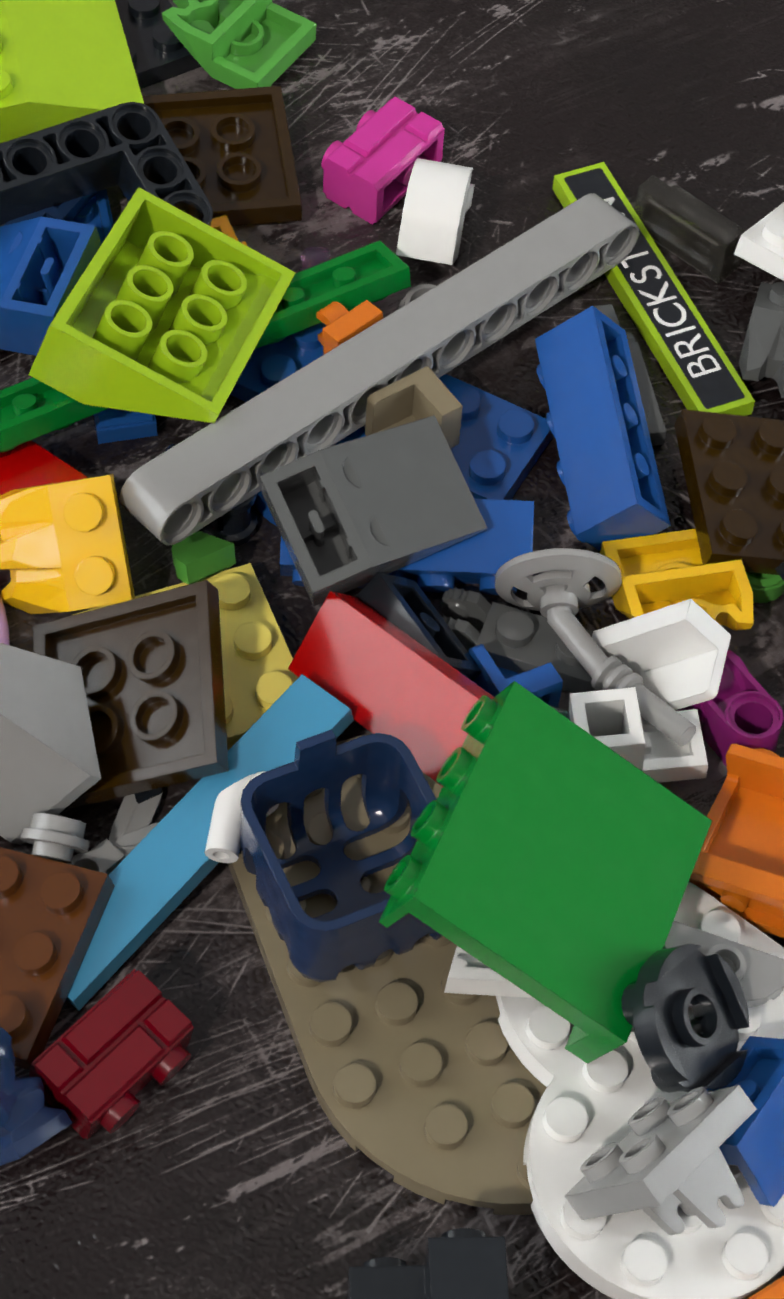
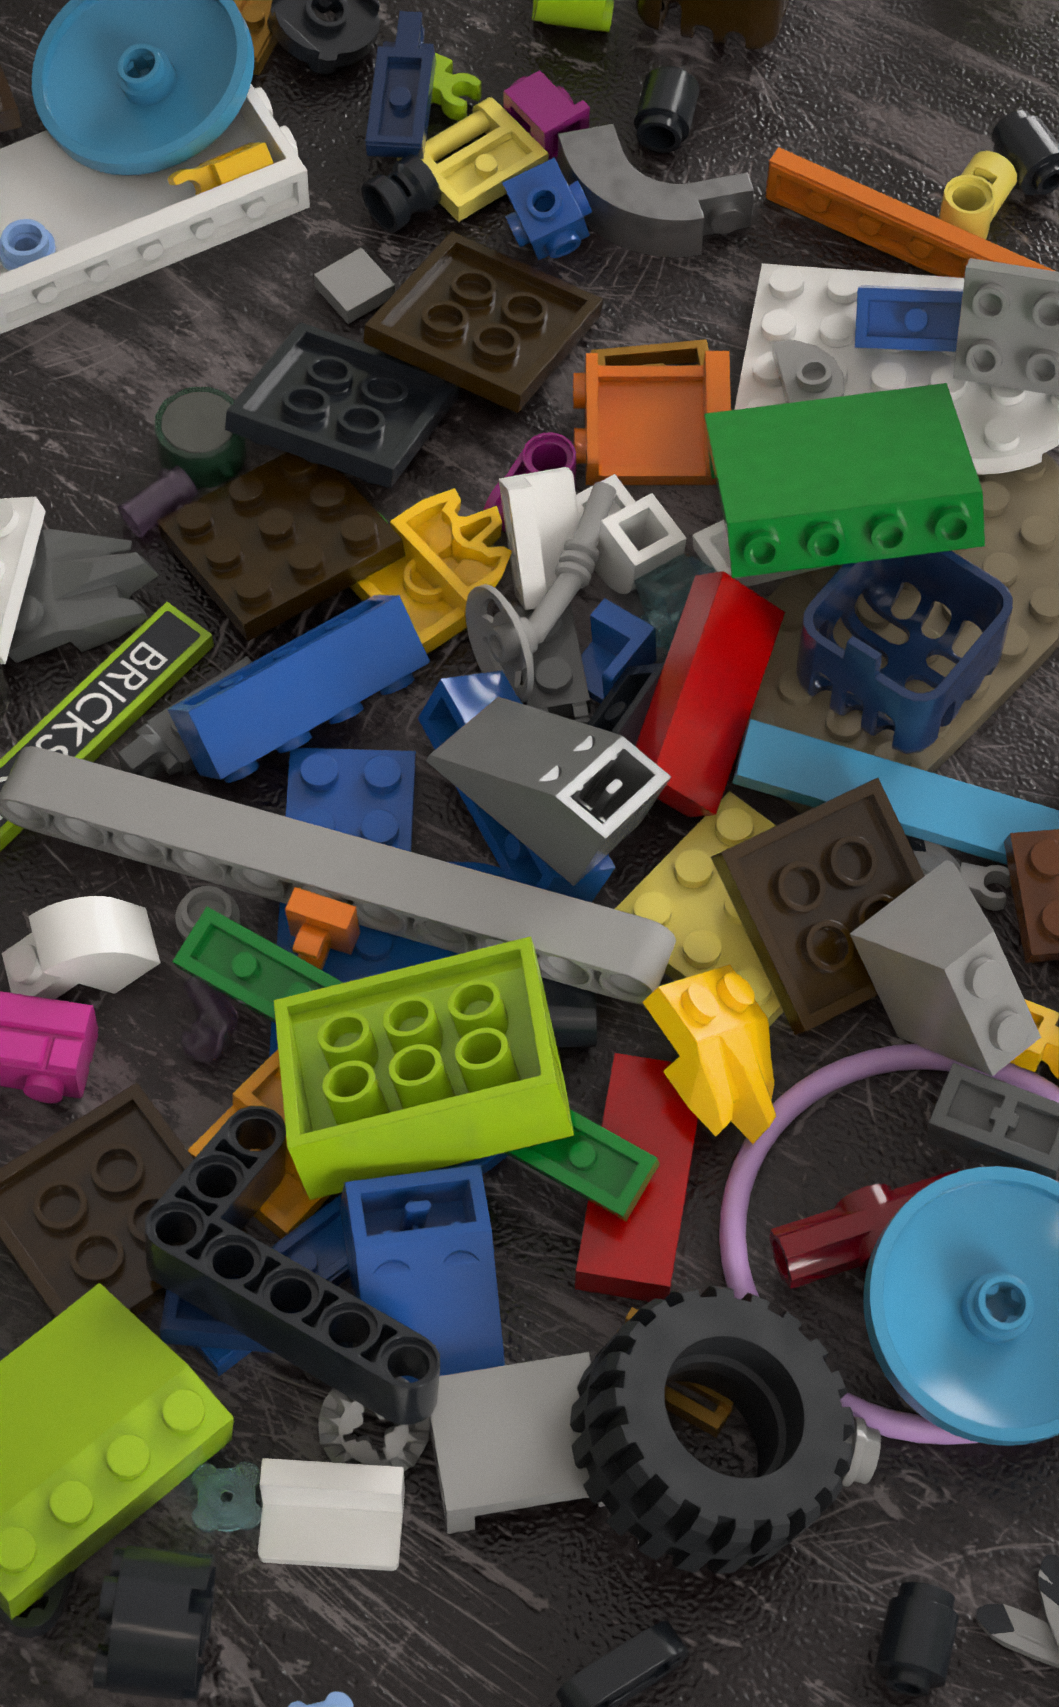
camera: 115 degrees left, 5 degrees up
light grey plate [21,813,90,863] -> none
white arm [204,771,279,863] -> none
dark tan panel [365,366,463,449] -> none
black plate [621,944,749,1093] -> none

